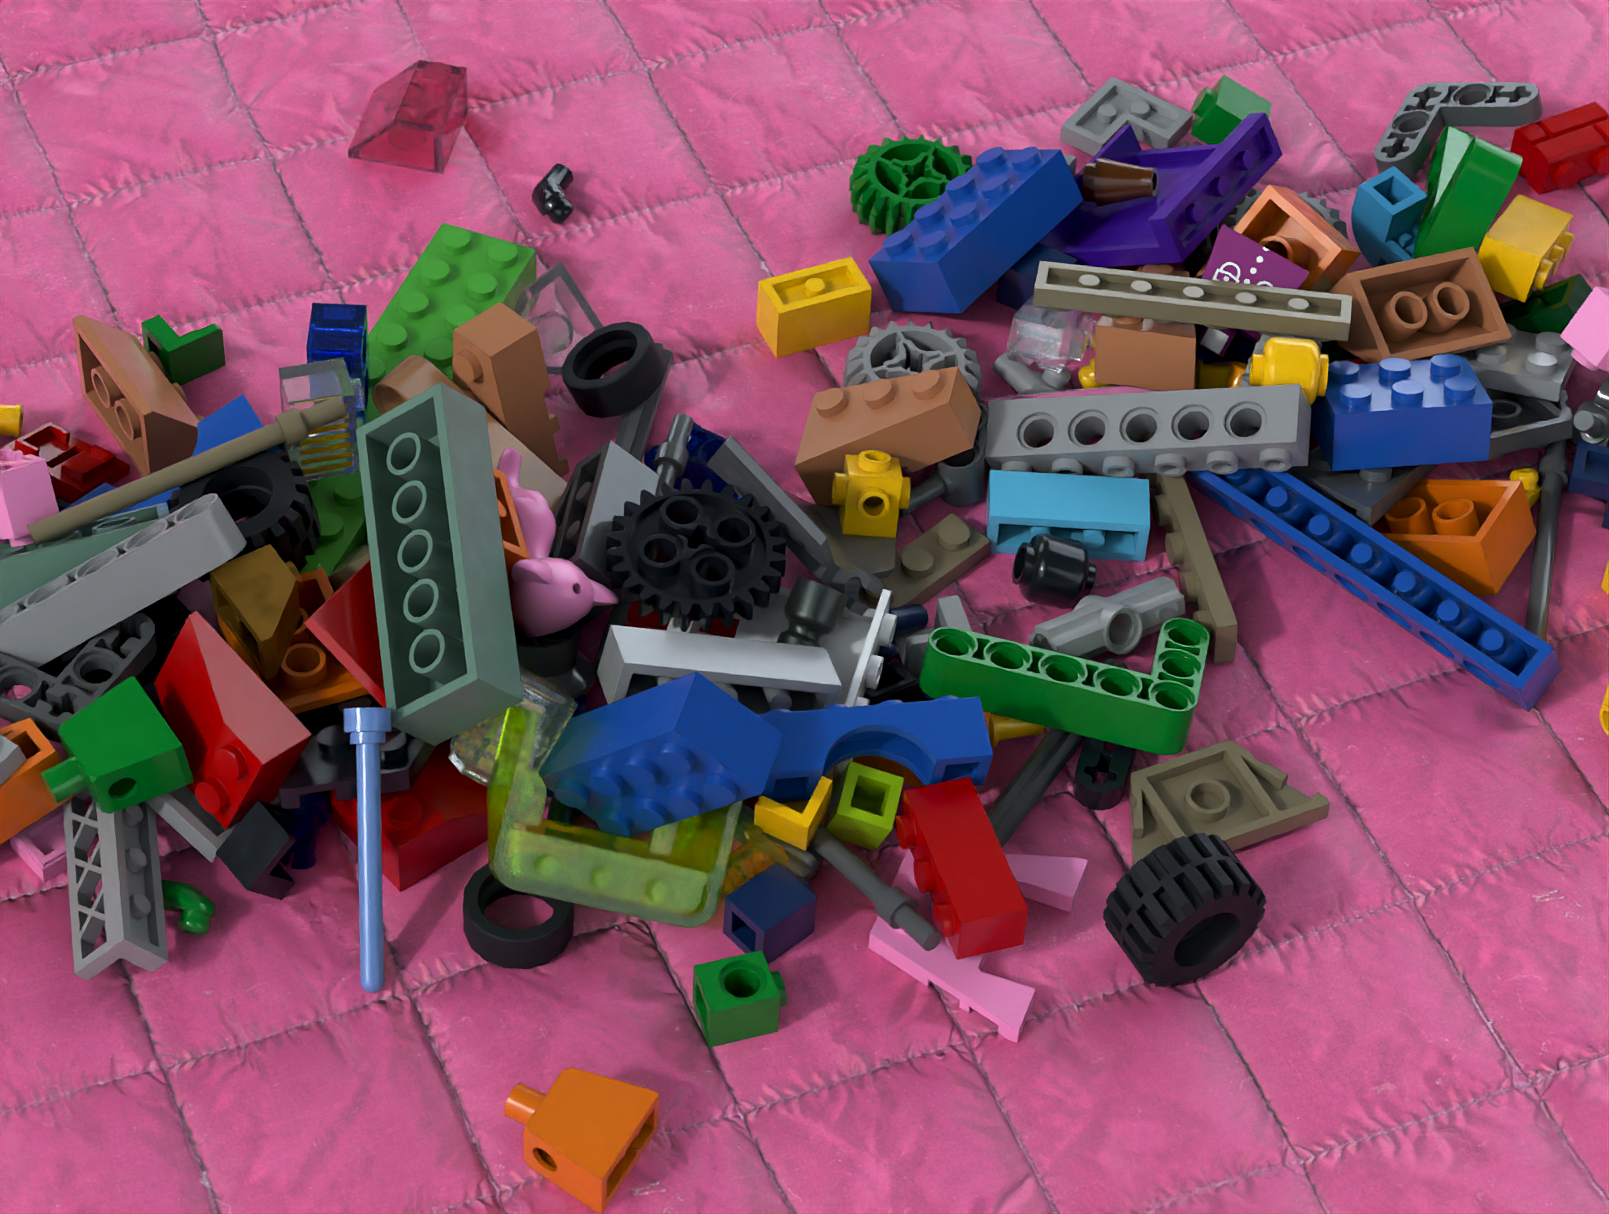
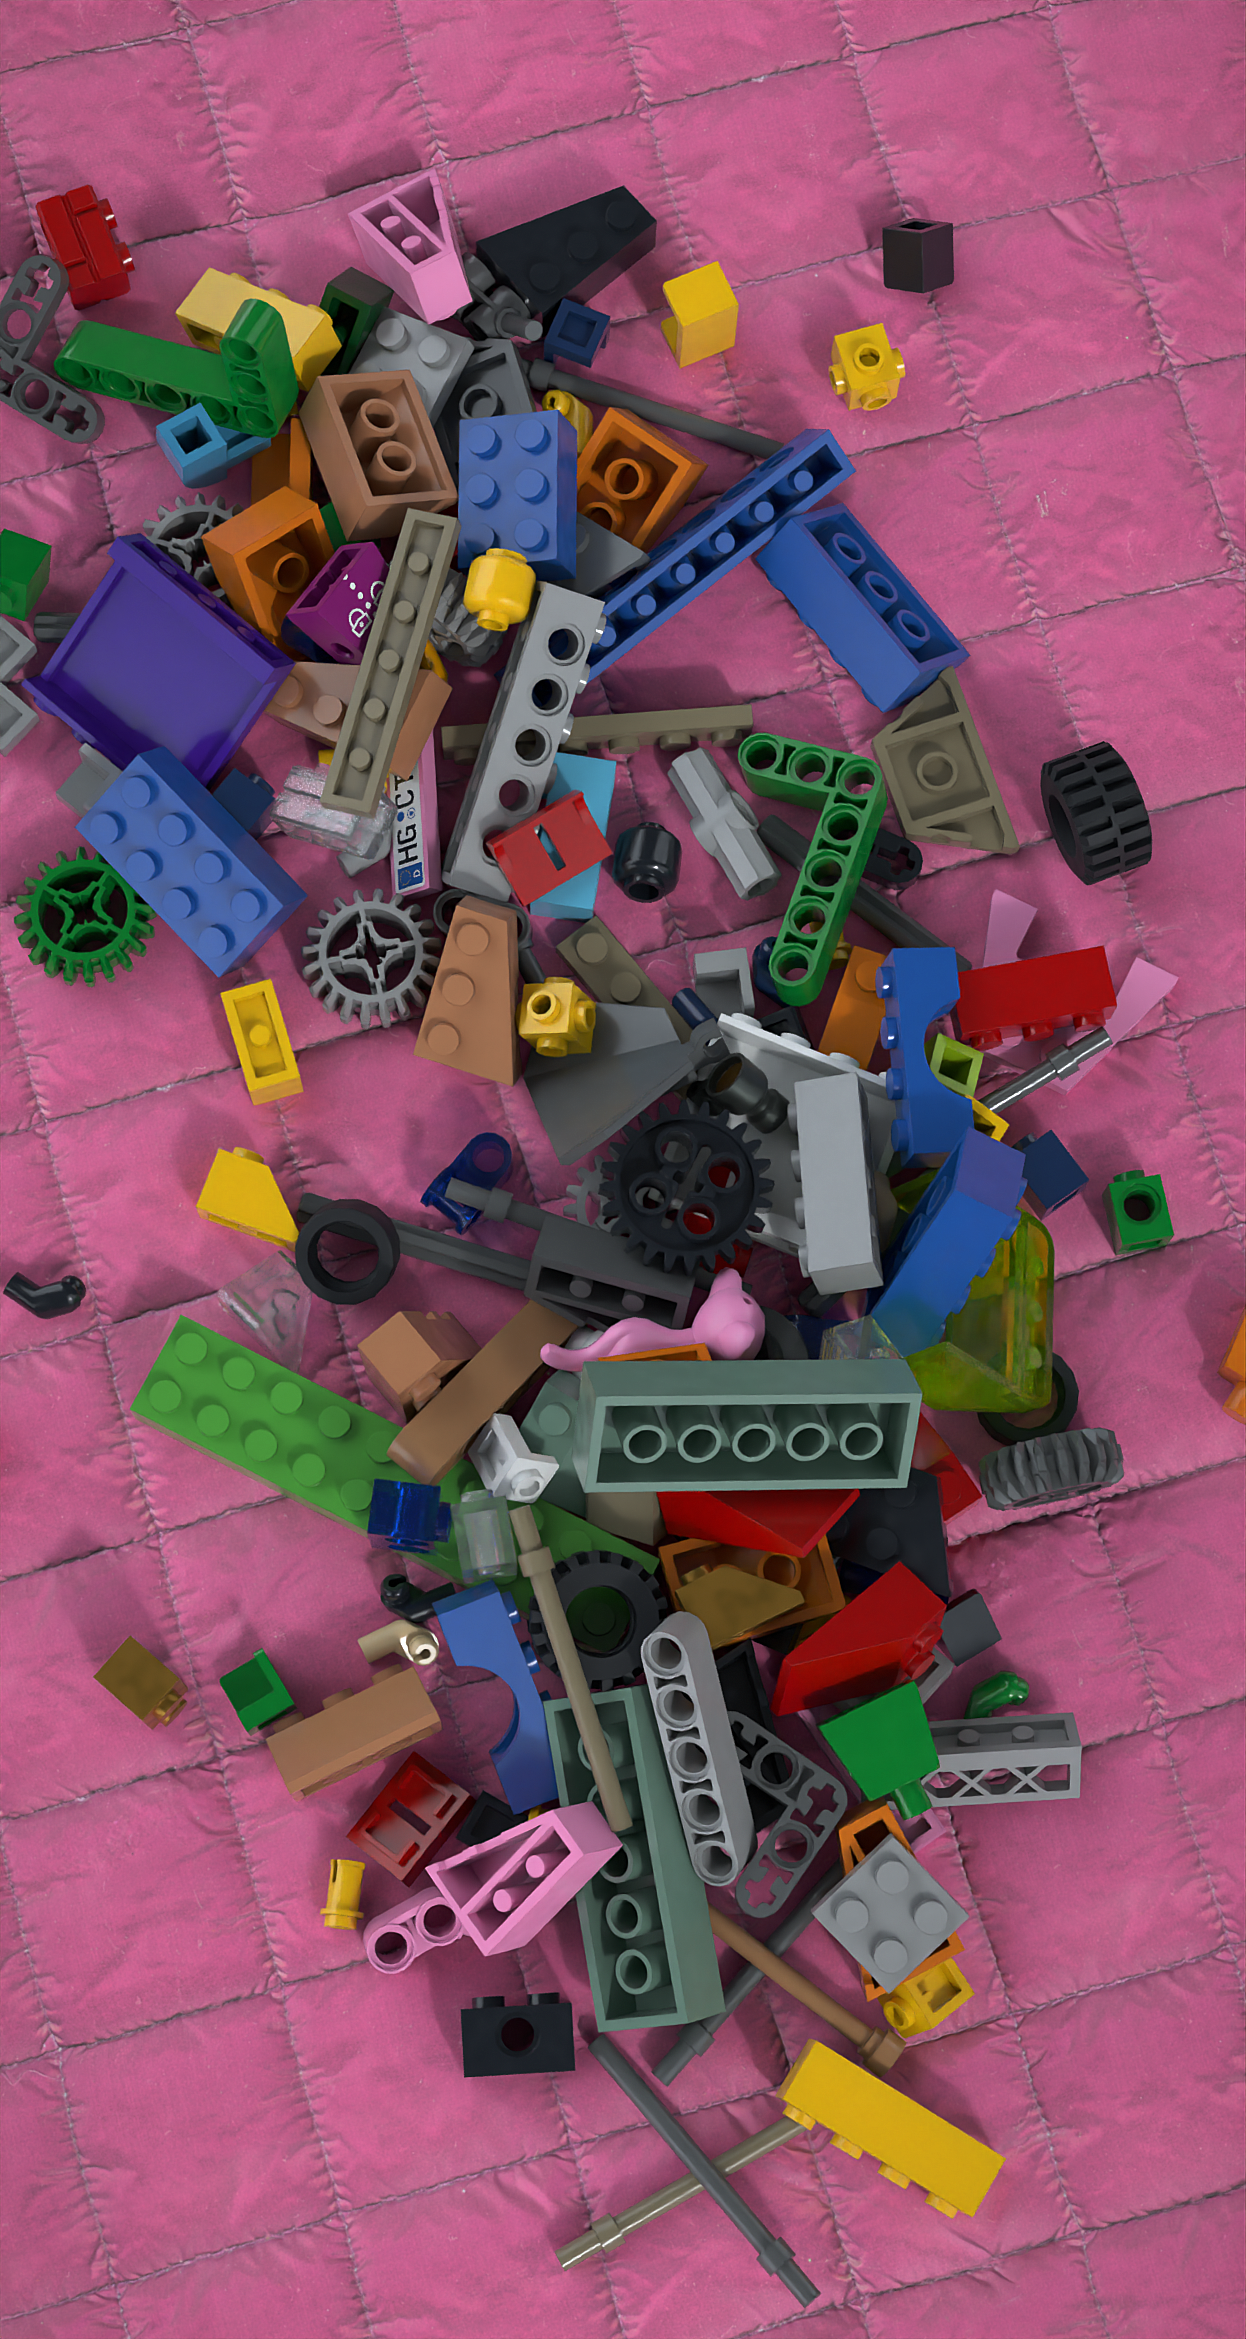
camera: 85 degrees left, 30 degrees up
medium blue piece [344,707,392,993] -> none
reddish brown cone [1082,157,1158,207] -> none
none -> pearl gold brick [93,1635,188,1730]
none -> yellow slope [196,1147,299,1252]
none -> red piece [486,790,613,907]
none -> blue slope [755,503,970,713]
none -> dark grey gear [978,1427,1124,1511]

